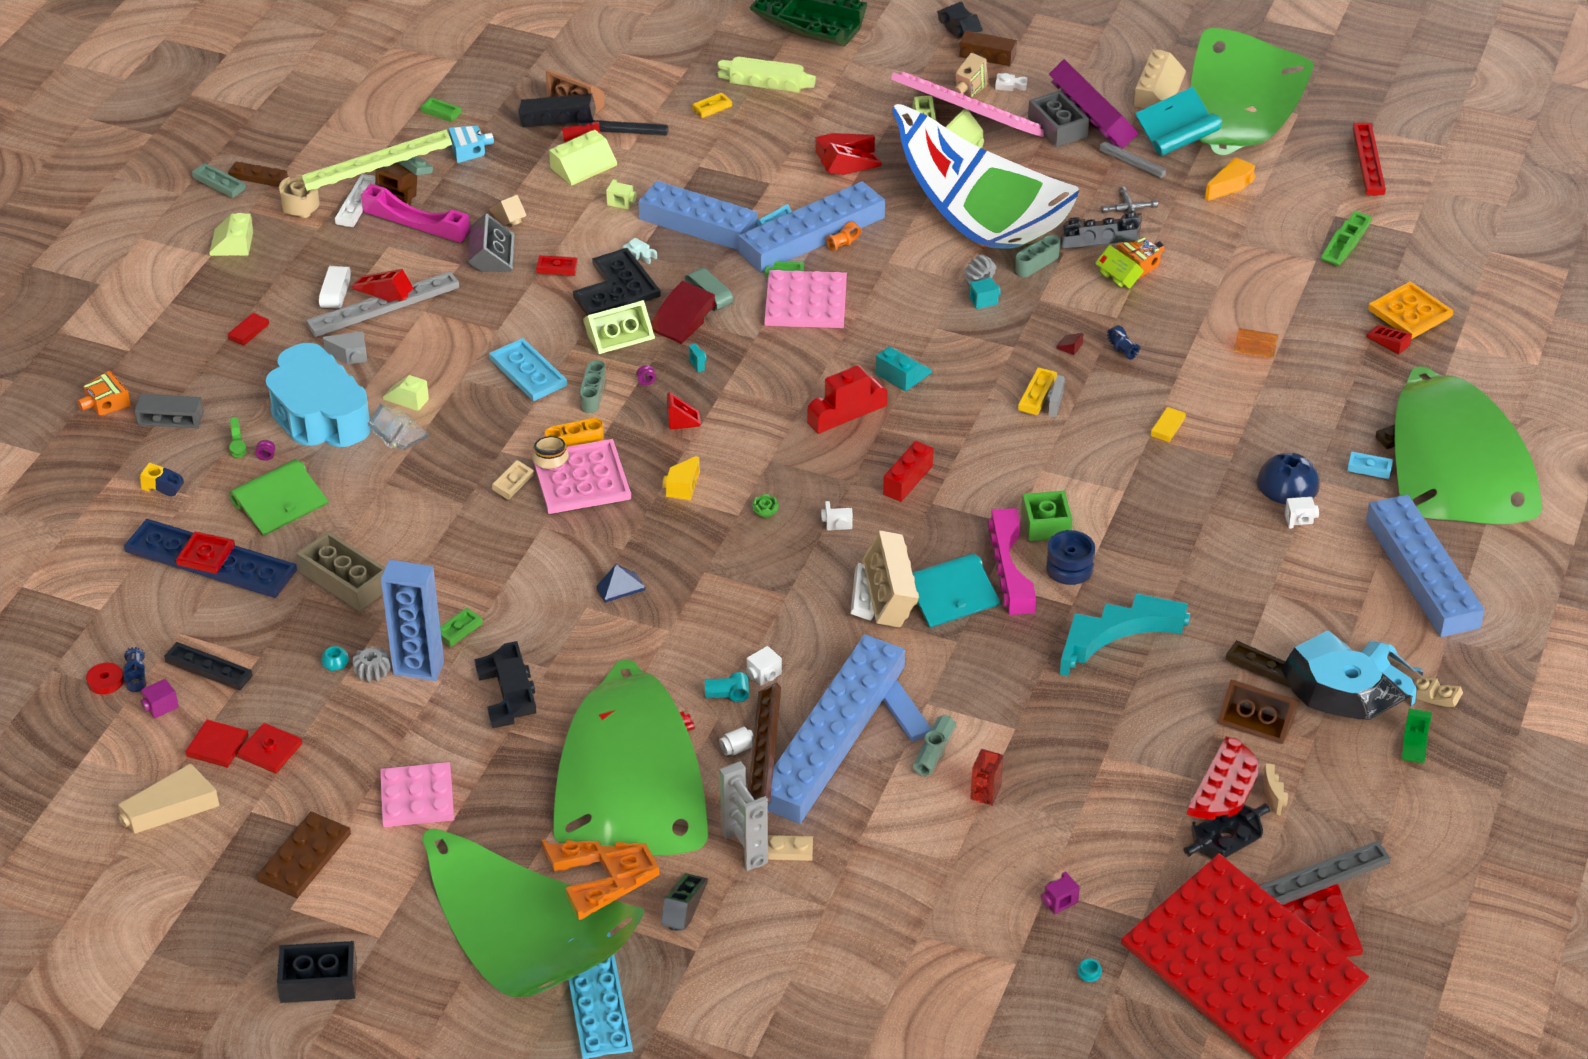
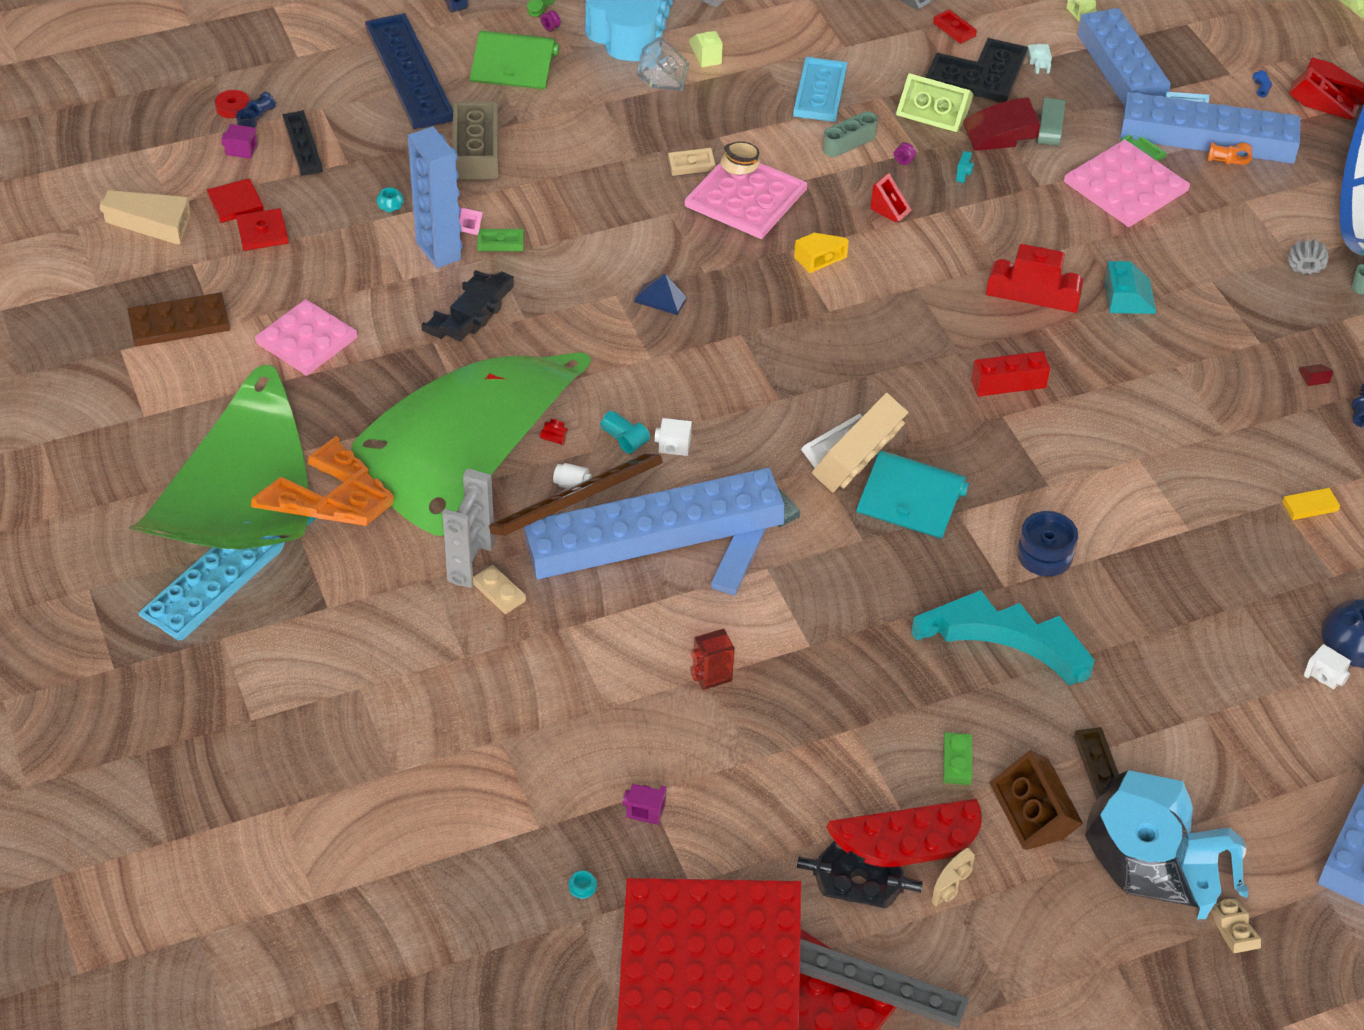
camera: 45 degrees right, 5 degrees up
red tile [176,531,235,574] -> none
black brick [277,941,357,1003] -> none
light grey gear [352,646,391,683] -> none
light orange beam [545,418,604,447] -> none
black slope [661,873,708,931] -> none
bright green plate [752,494,779,518] -> none
white bracket [821,501,853,530] -> none
sand green piece [913,714,956,777] -> none
teal brick [969,277,1001,309] -> none
dark pink arch [987,508,1036,615] -> none
yellow plate [1018,367,1057,415] -> none
bright green brick [1021,490,1073,542] -> none
light grey plate [1048,375,1065,418] -> none
green bracket [1401,708,1432,763] -> none
none -> bright green plate [943,732,972,785]
none -> blue arm [1252,70,1272,98]

